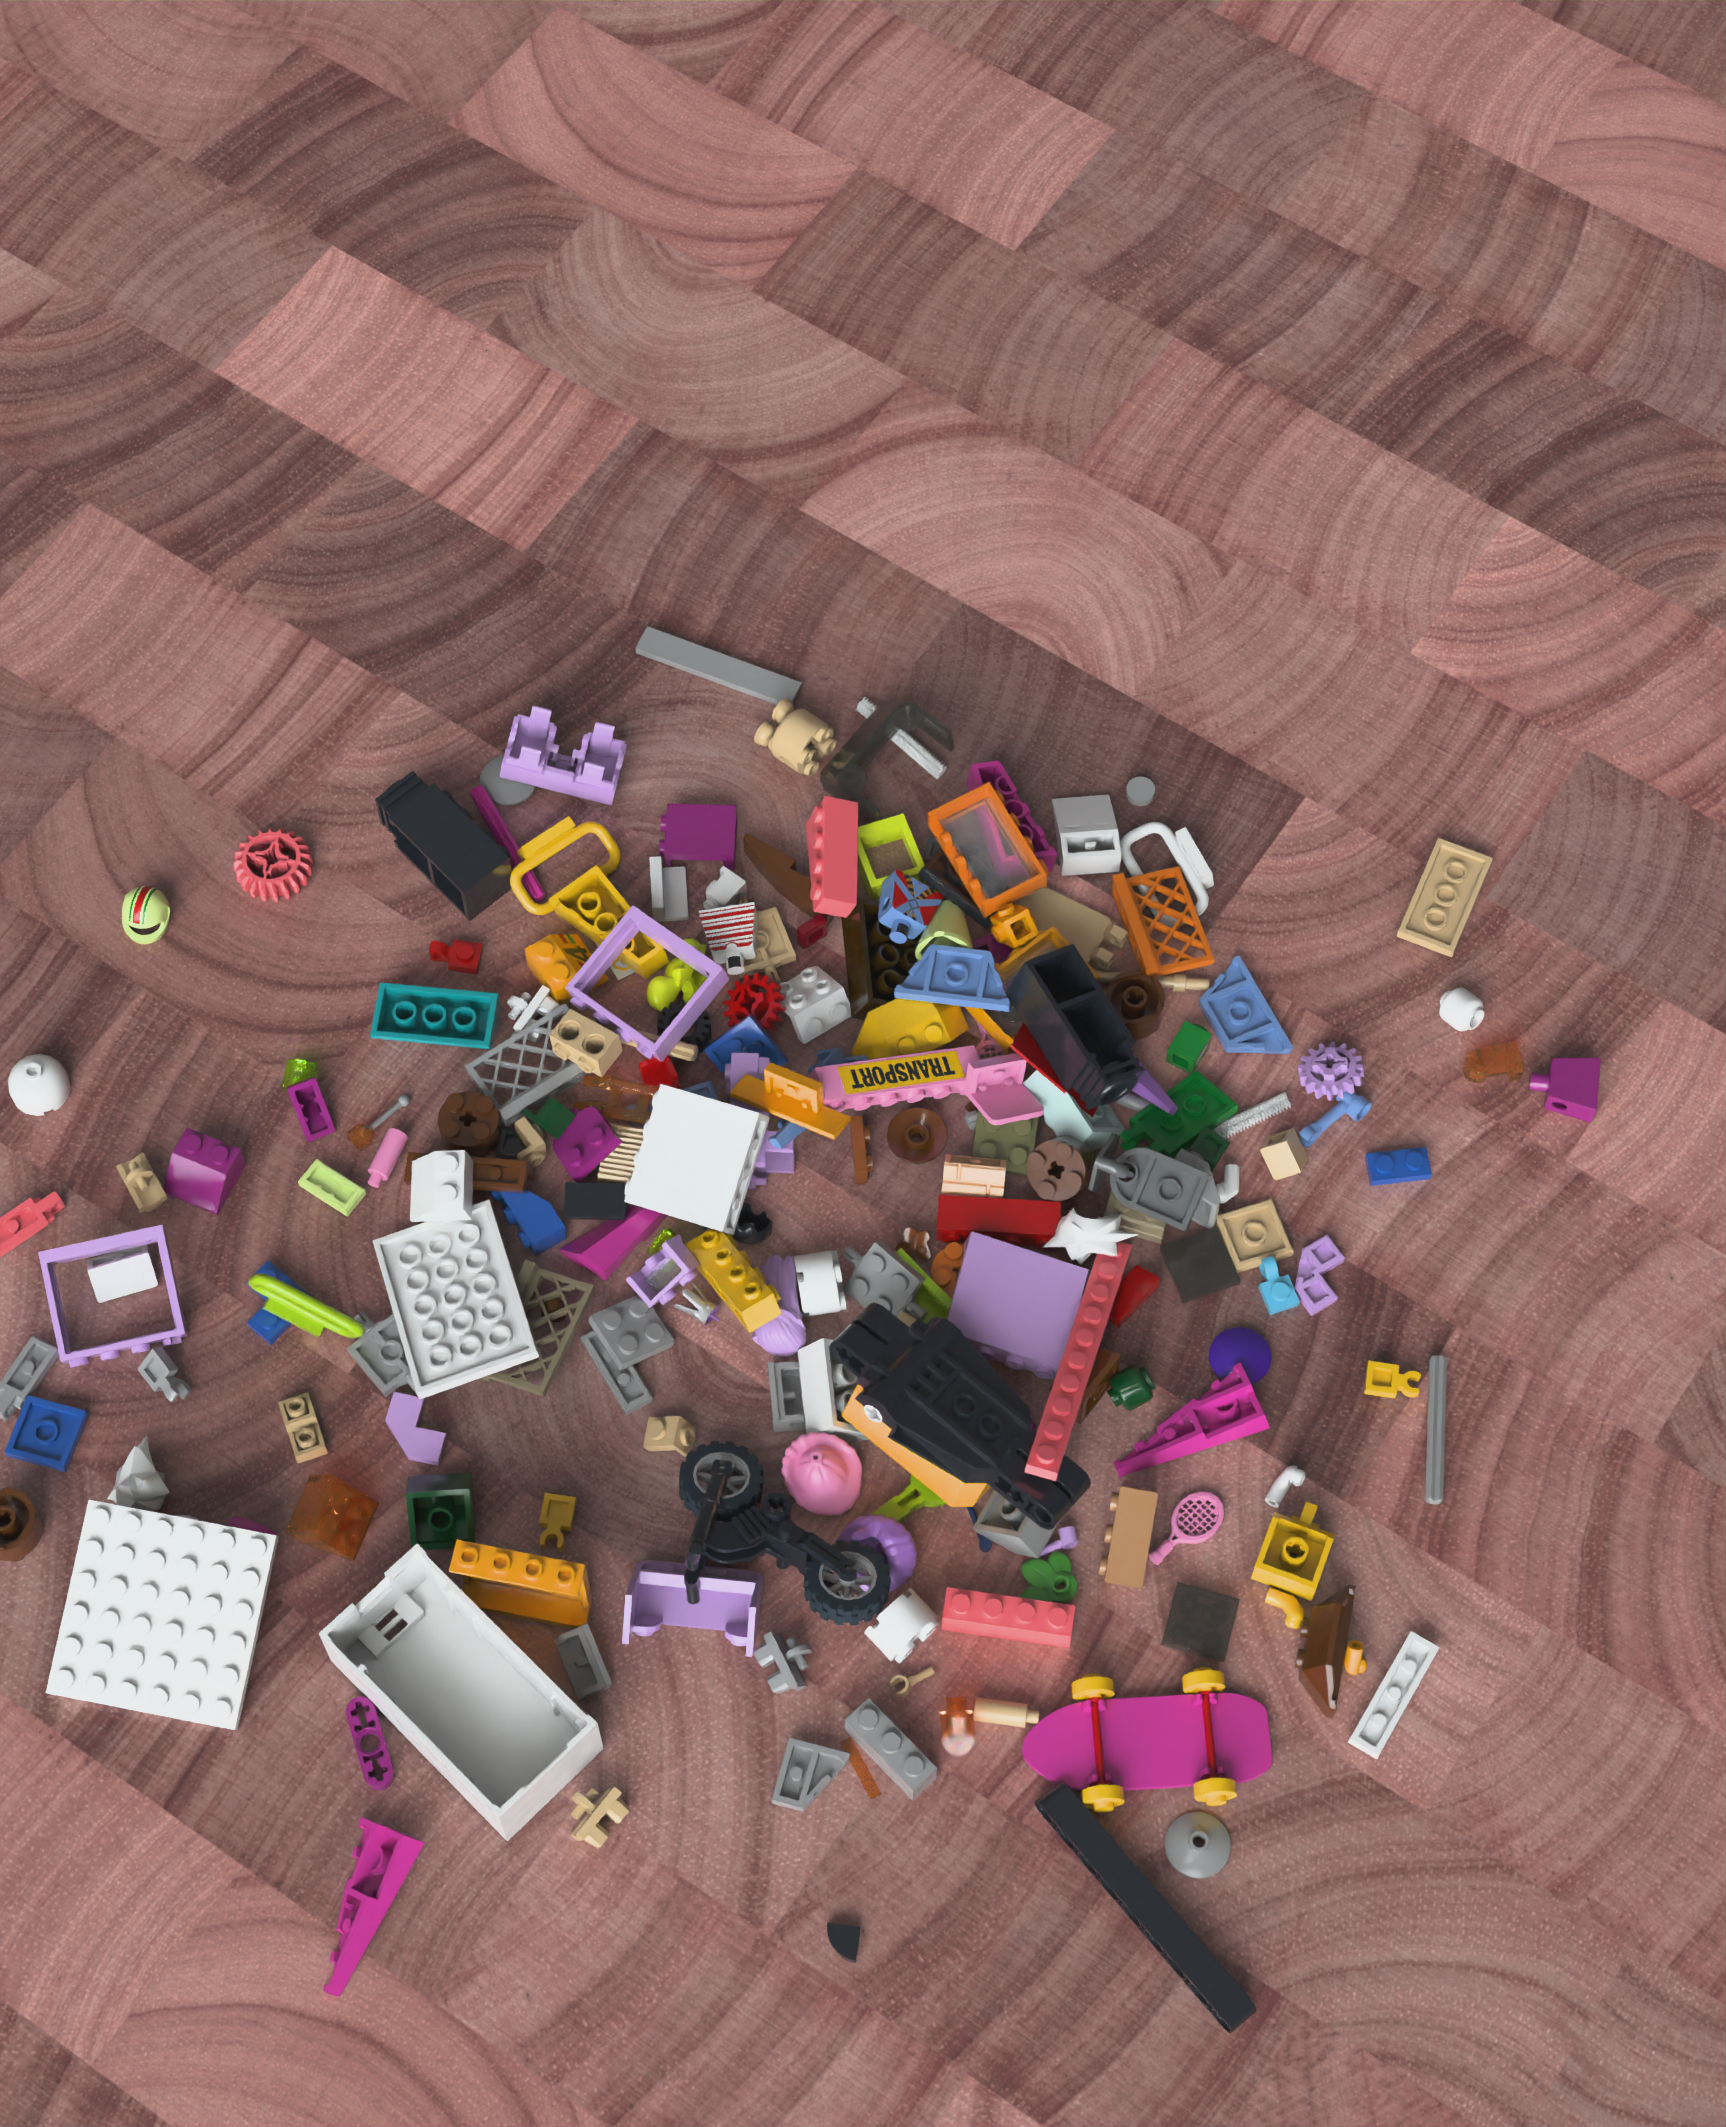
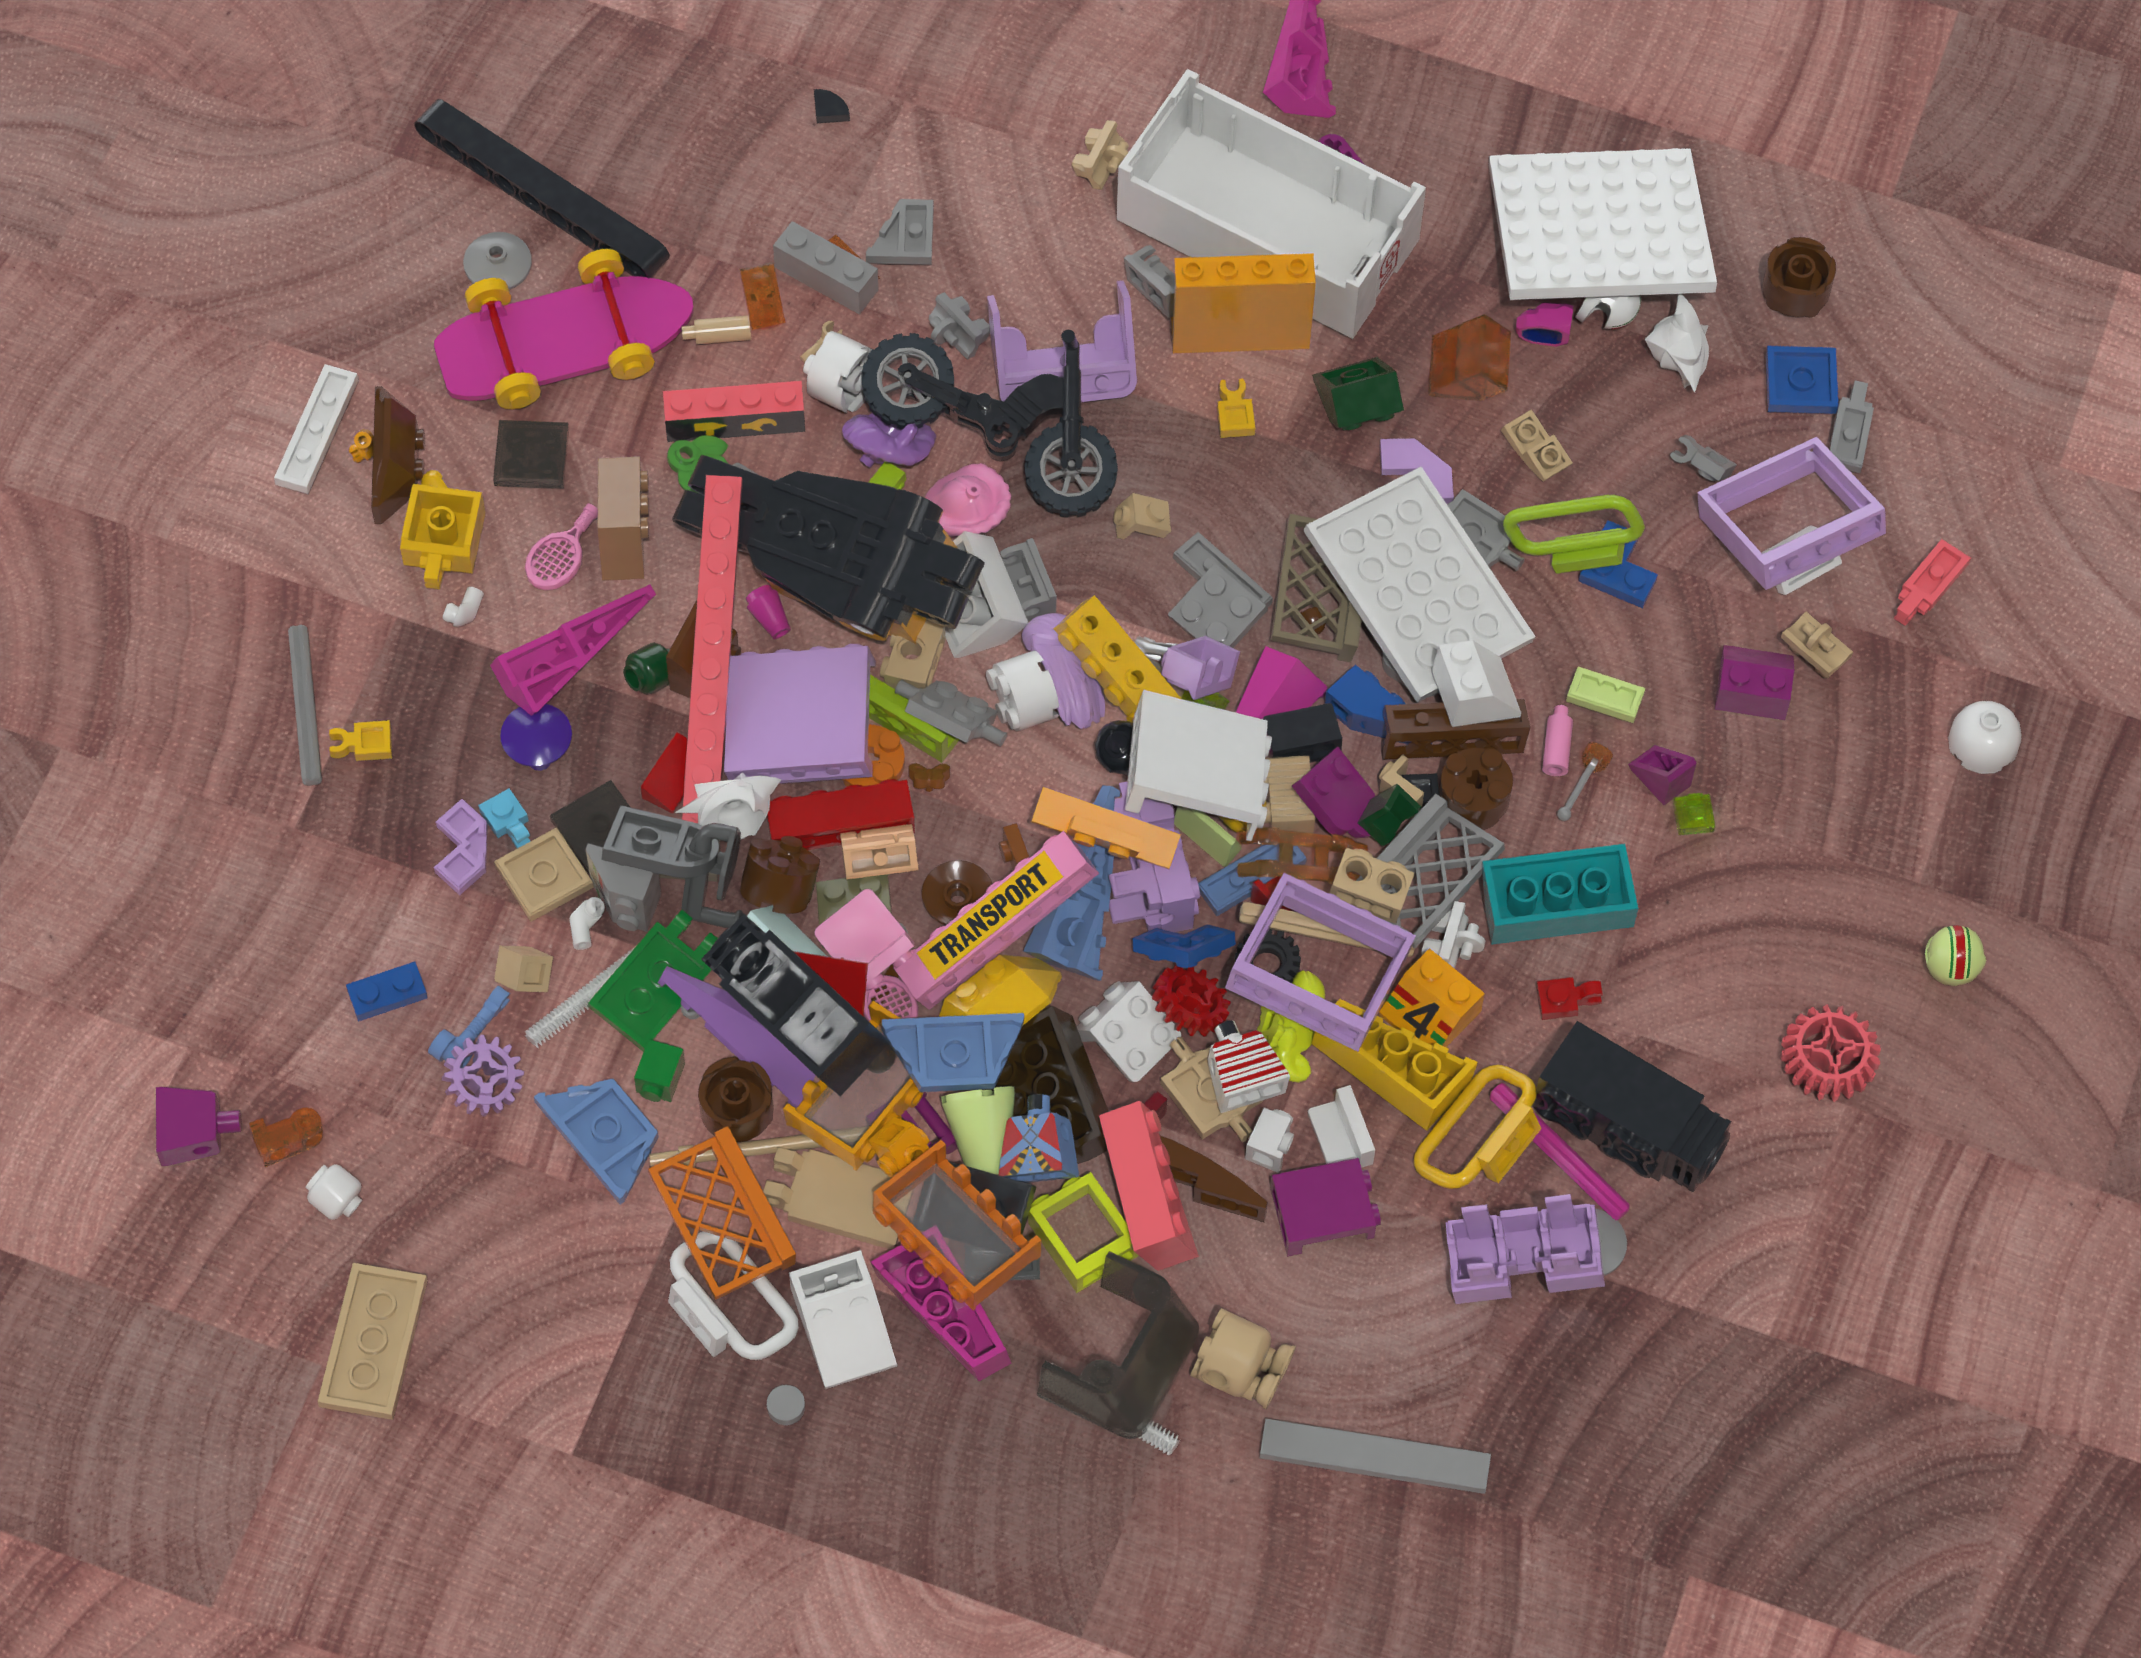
camera: 165 degrees right, 0 degrees up
dark green panel [1188,1126,1231,1172] -> none

